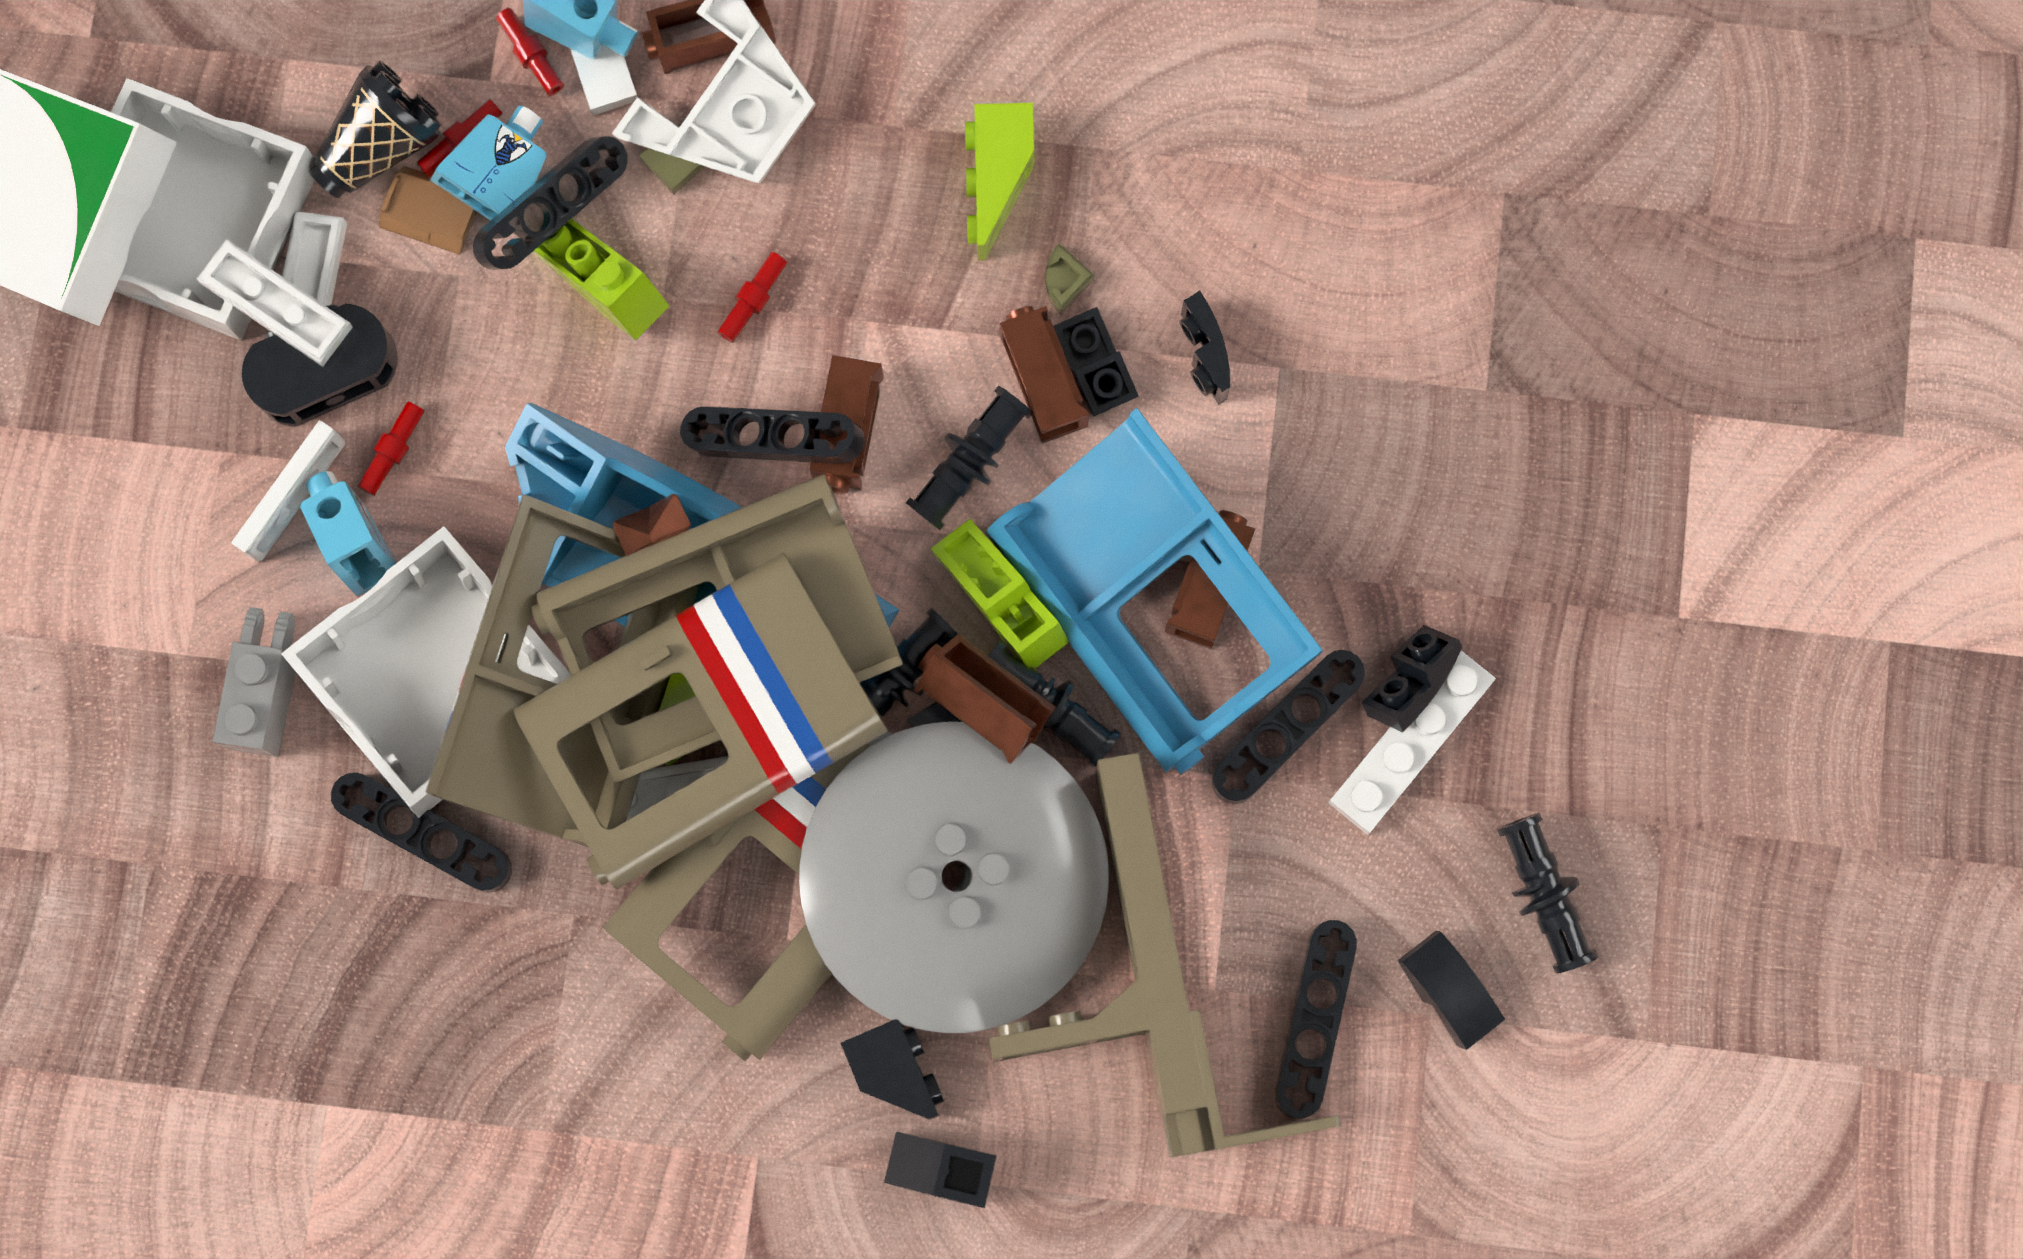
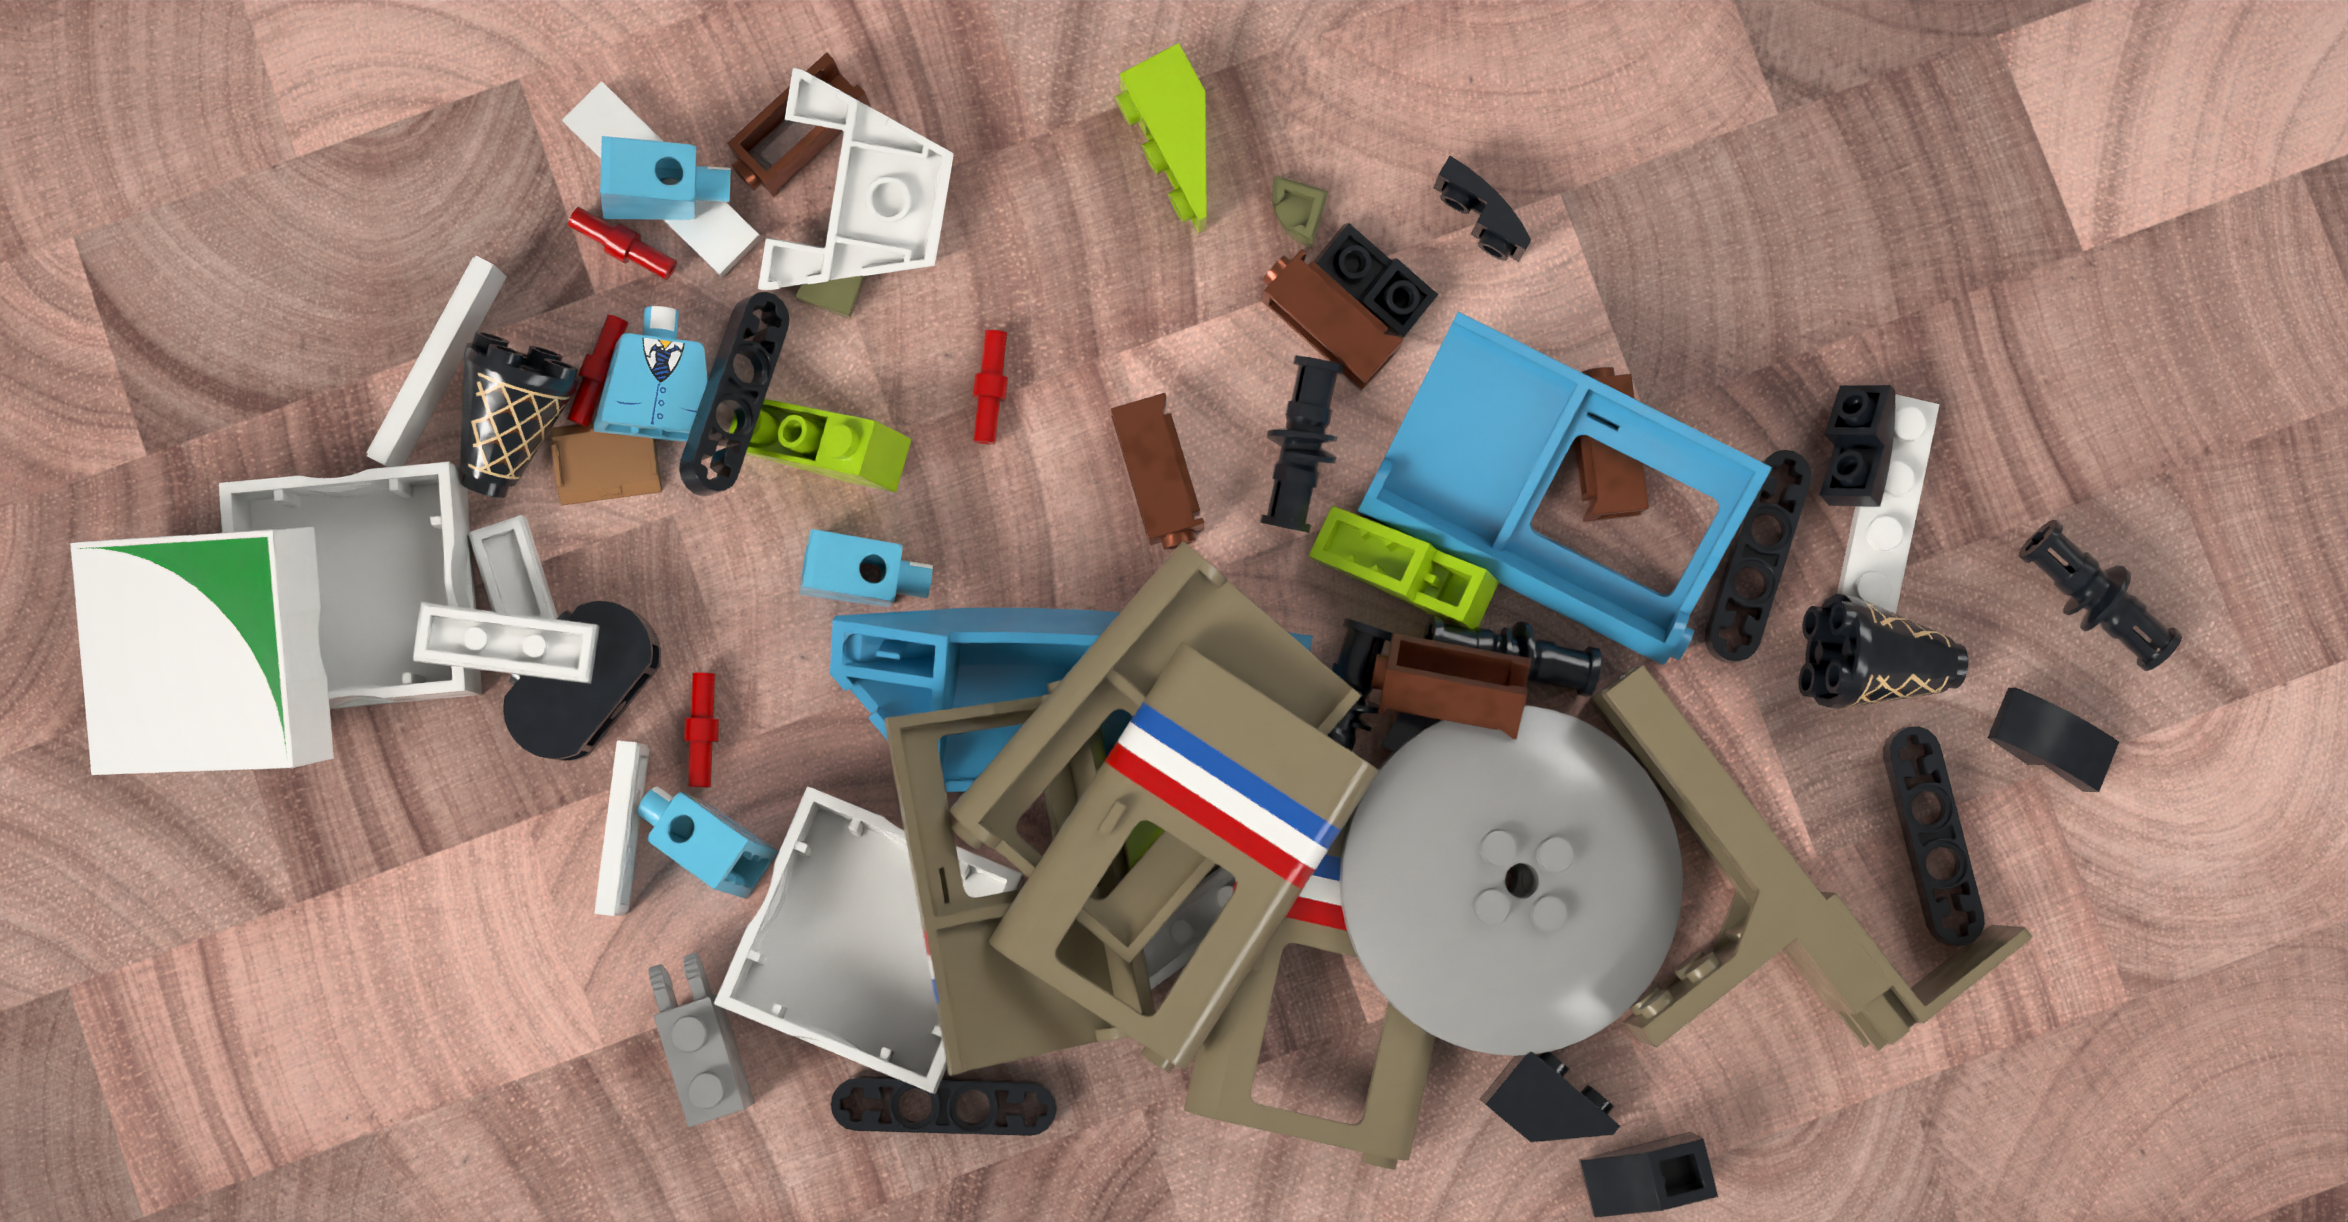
camera: 30 degrees left, 5 degrees up
copper slope [612,493,691,556] -> none
black beam [680,406,865,464] -> none
none -> white tile [366,256,507,467]
none -> medium azure torso [799,529,933,607]
none -> black cone [1798,593,1968,709]

